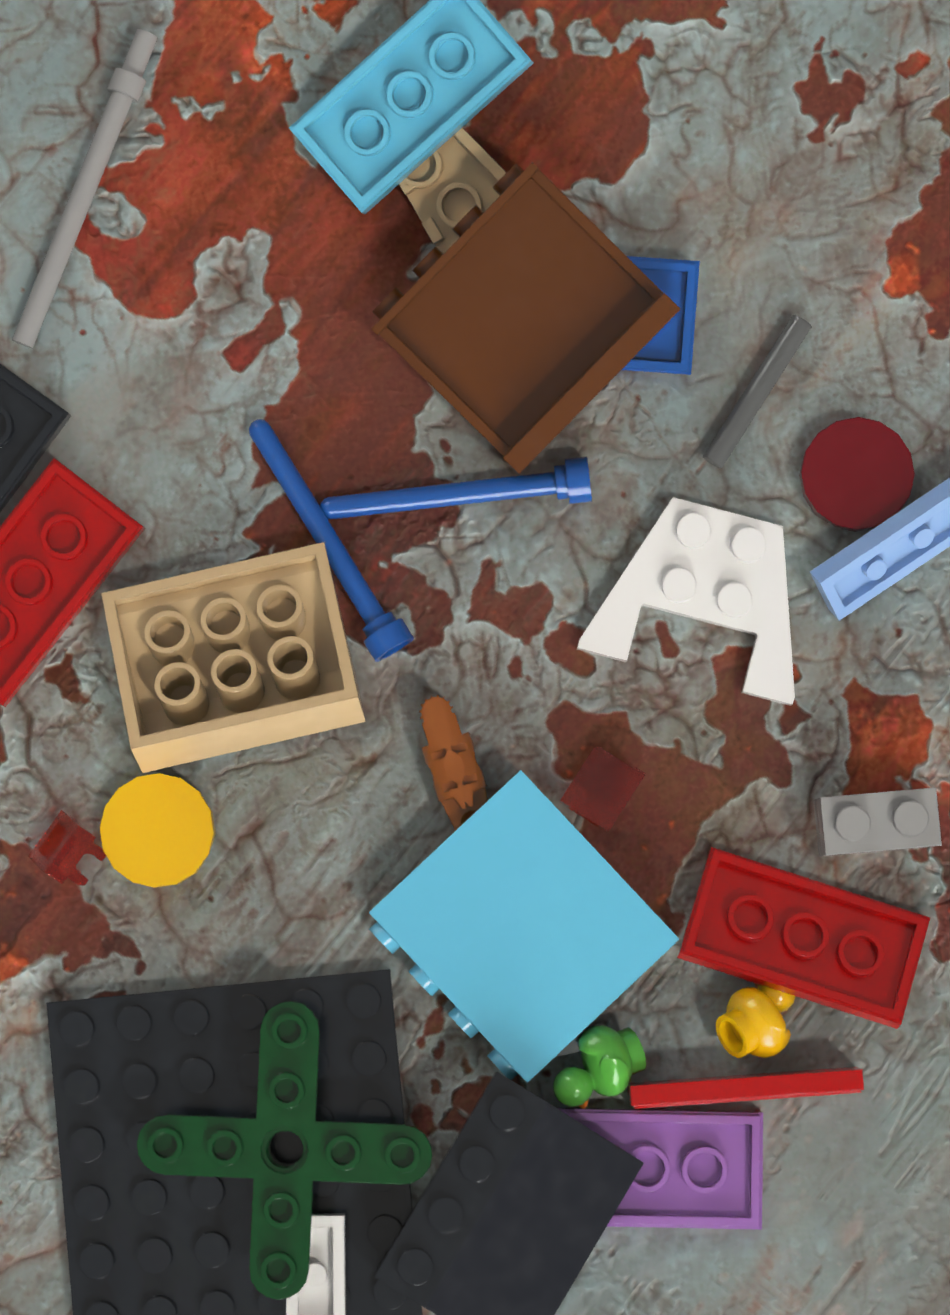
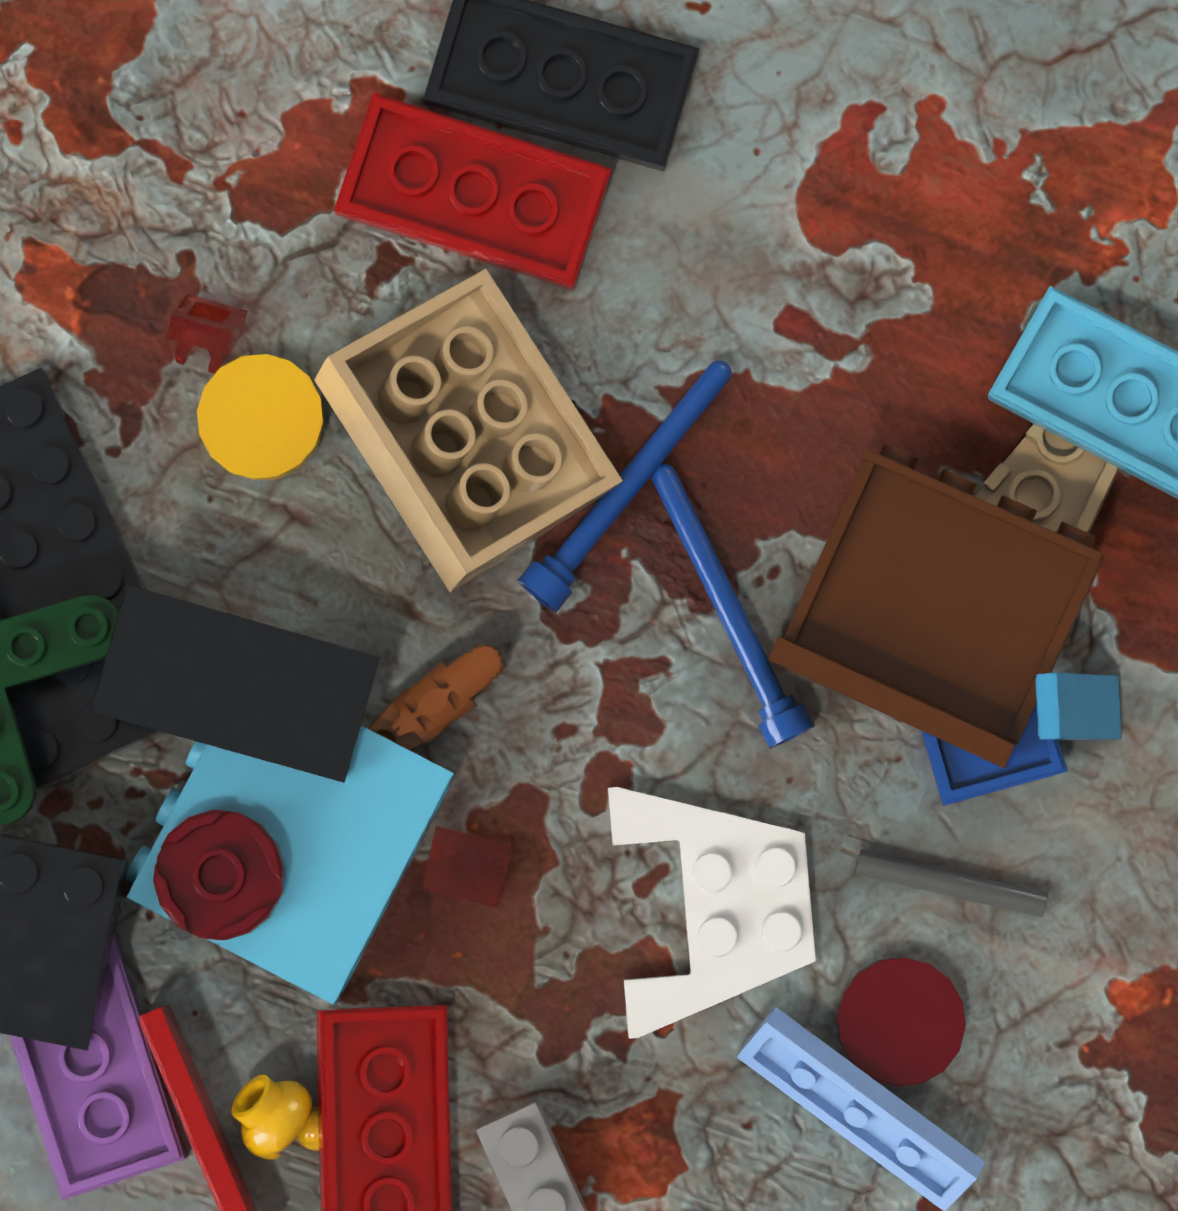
camera: 65 degrees right, 0 degrees up
light grey bar [12,29,158,349] -> none
bright green animal [553,1025,646,1109] -> none
none -> black tile [89,585,380,783]
none -> dark red tile [153,810,286,941]
none -> dark azure tile [1035,673,1122,741]

